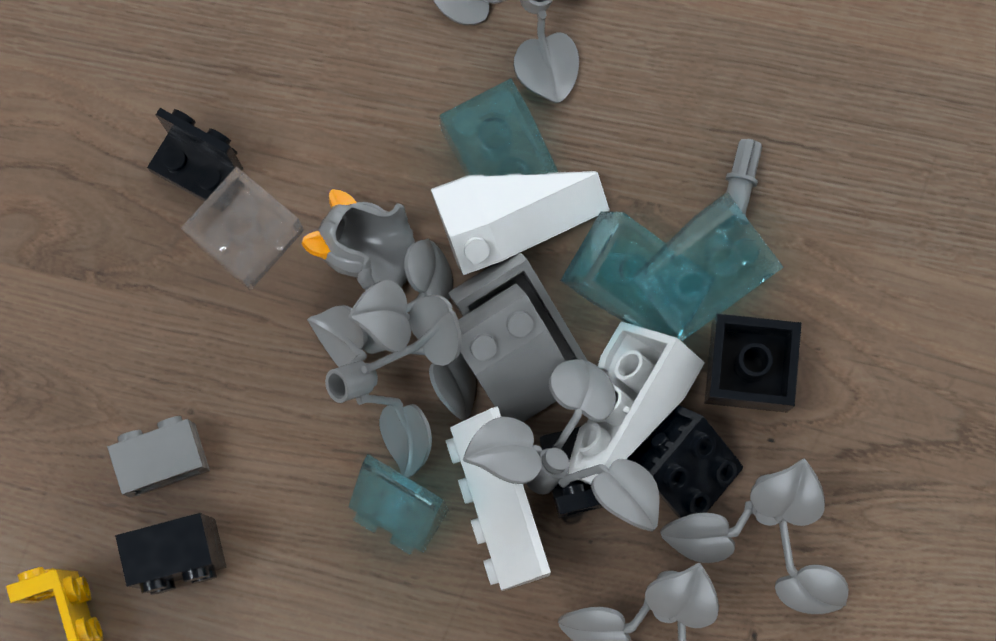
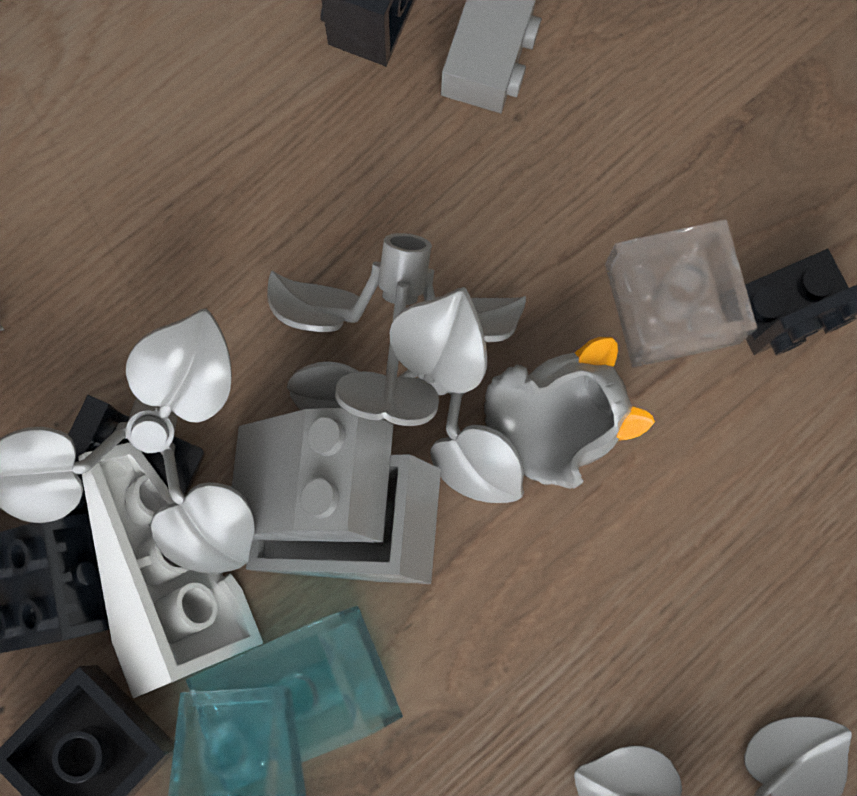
camera: 120 degrees right, 0 degrees up
clear light blue slope [348,454,449,555] -> none
white wedge [431,171,610,275] -> none
clear light blue slope [439,78,558,176] -> none
white slope [445,406,551,591] -> none

